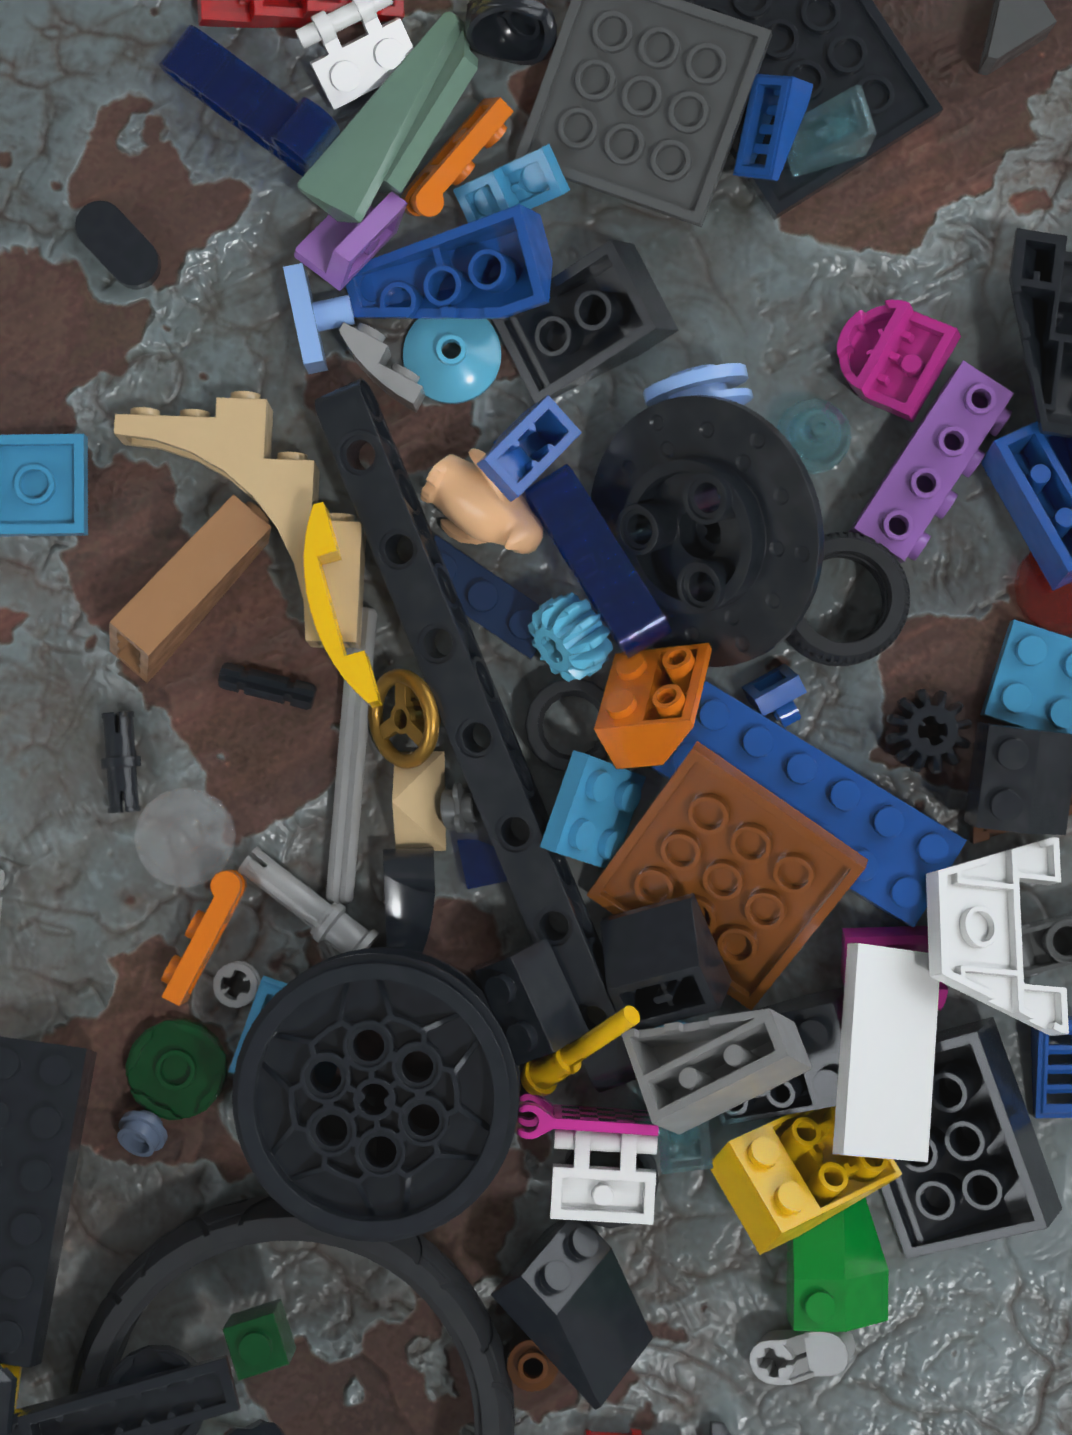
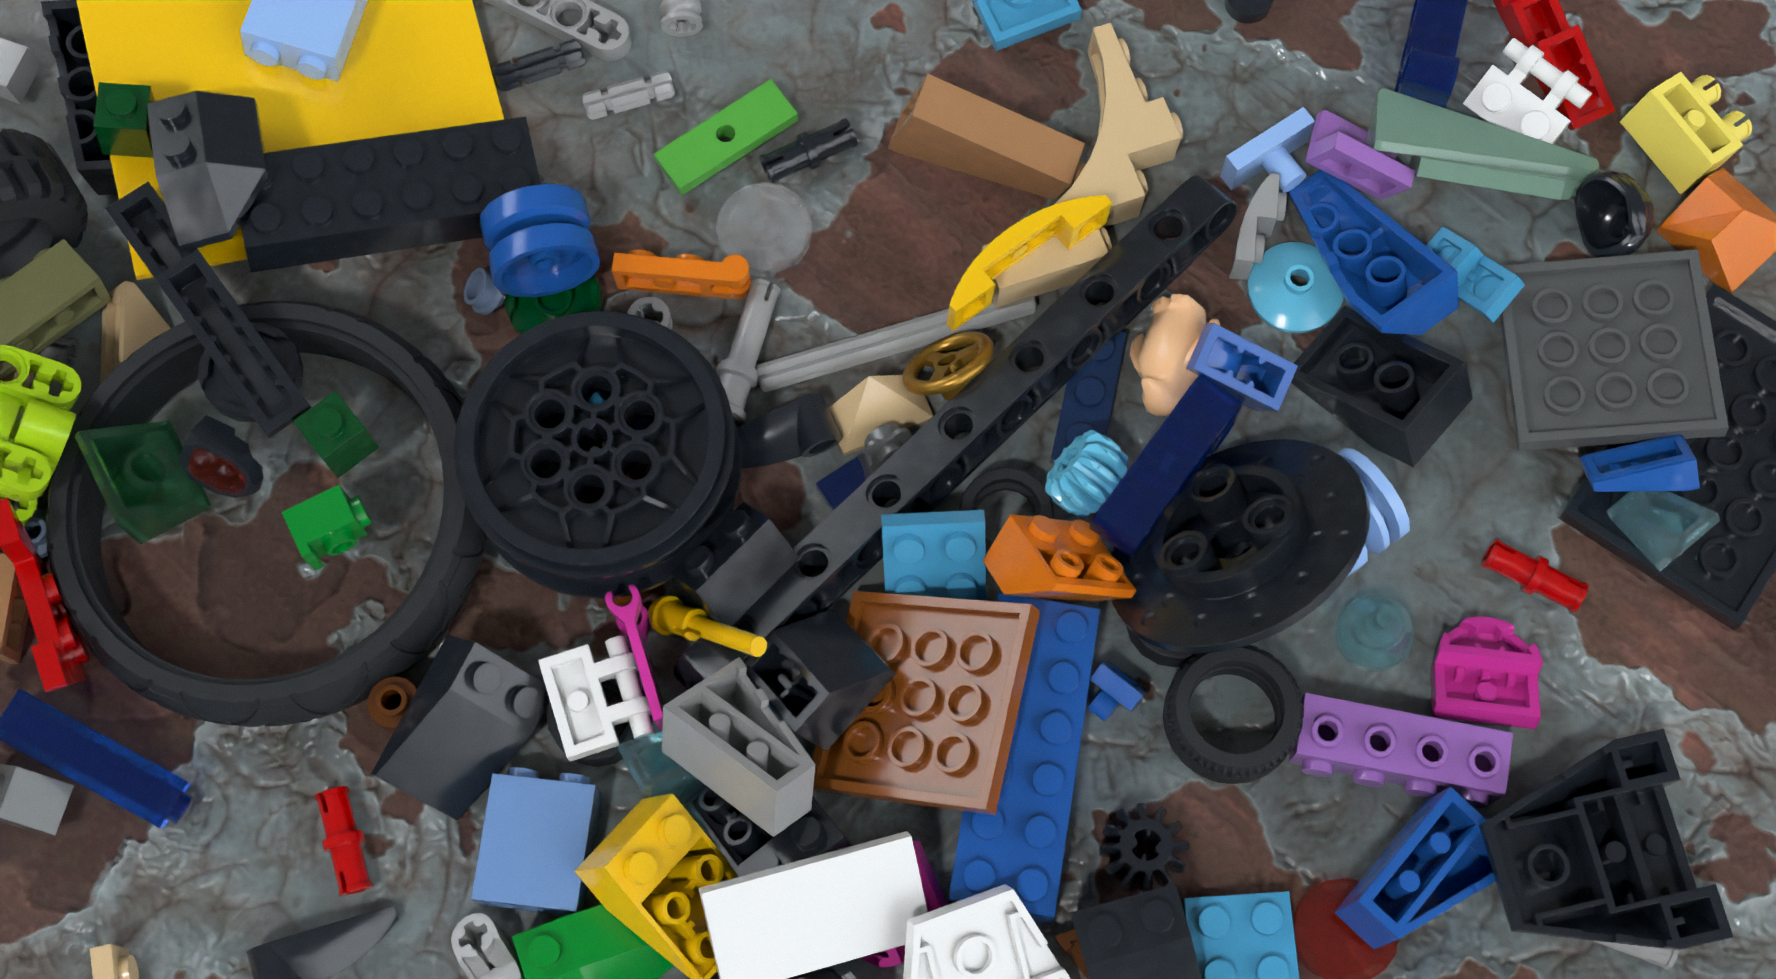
camera: 70 degrees right, 15 degrees down
black axle [218,662,317,710] -> none
orange plate [401,97,514,217] -> none
none -> green brick [282,485,372,571]
none -> medium blue brick [471,767,602,916]
none -> blue wheel [480,184,600,297]
none -> bright green tile [653,79,799,196]
none -> red pin [1481,538,1589,613]

